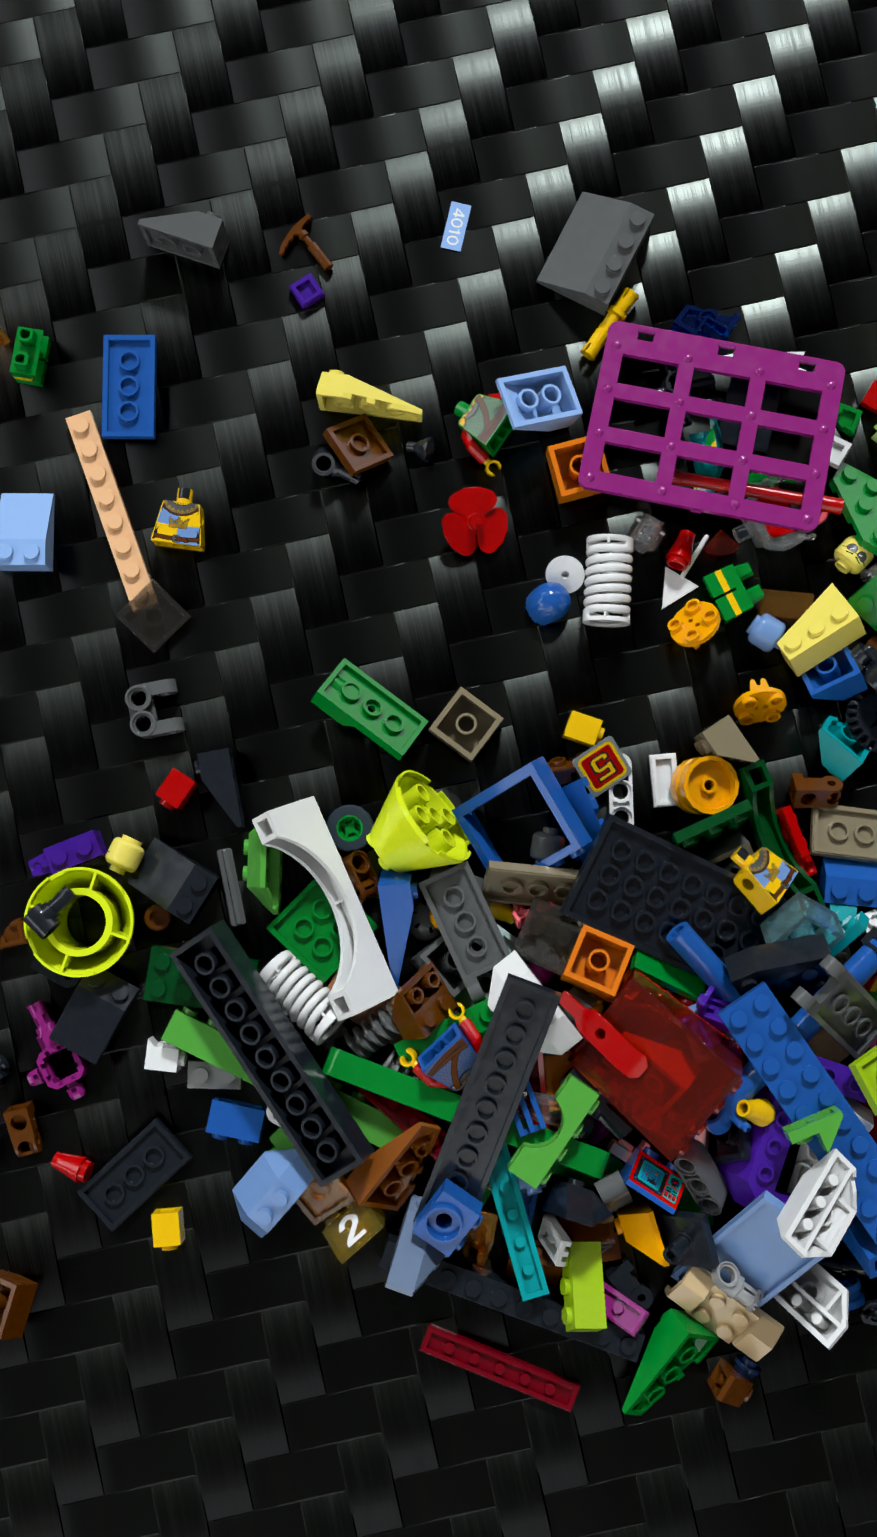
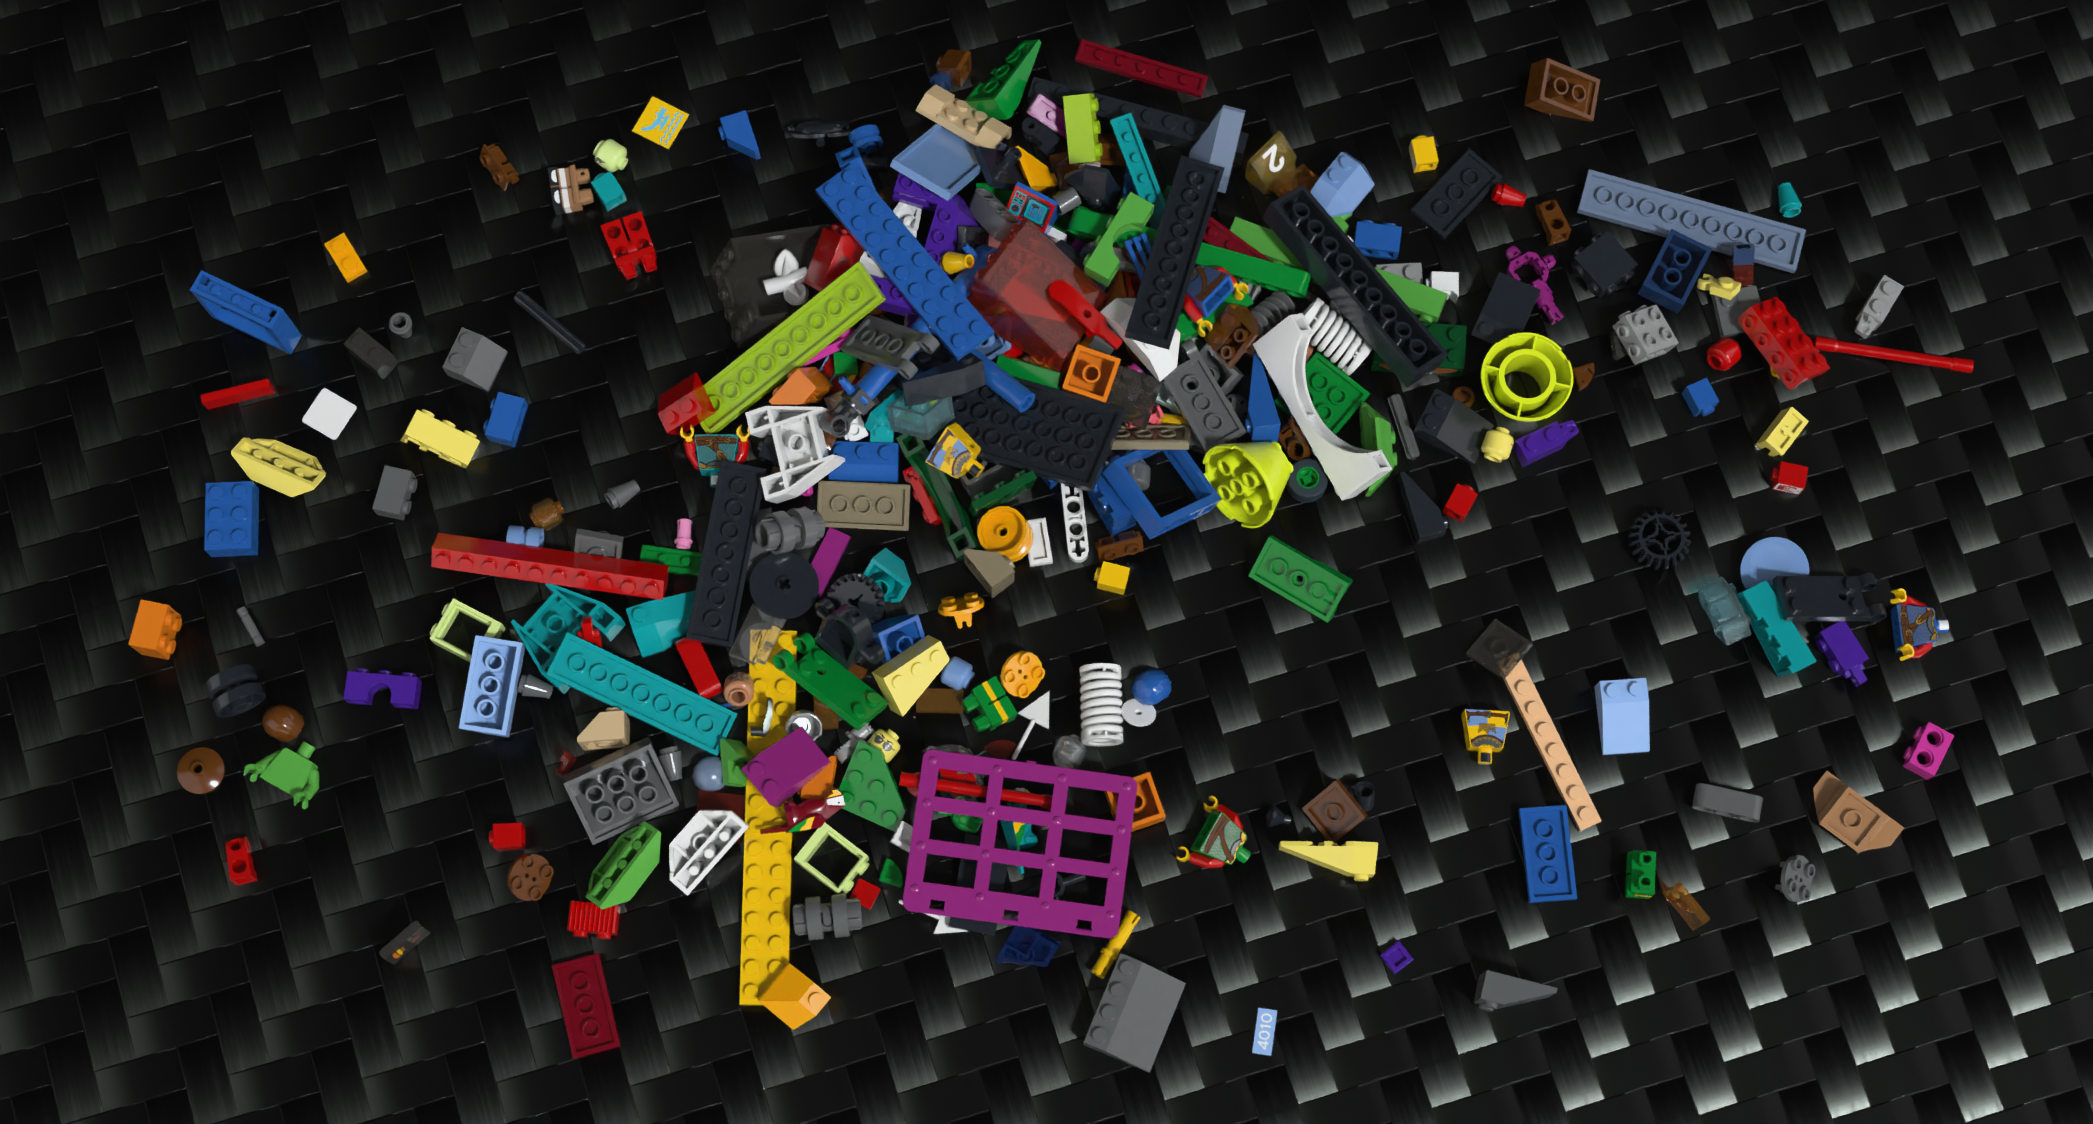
camera: 170 degrees right, 10 degrees down
black pin [23,886,77,940] -> none
dark grey piece [125,679,185,739] -> none
reddish brown piece [279,214,333,271] -> none
dark orange wedge [345,1122,441,1211] -> none
blue brick [412,1178,483,1257] -> none
dark tan brick [429,687,504,763] -> none
red piece [442,486,508,556] -> none
clear orange hinge [462,1211,498,1266] -> none
light blue slope [495,366,583,431] -> none
white tile [537,1214,572,1267] -> none
sticker [572,736,632,797] -> none
red cone [666,530,695,571] -> none
dark purple bracket [696,986,731,1033] -> none
light grey connector [711,1261,764,1313] -> none
white wedge [774,1263,849,1350] -> none
white wedge [777,1149,857,1258] -> none
bright green slope [782,1105,843,1153] -> none
reddish brown leg [788,773,843,809] -> none

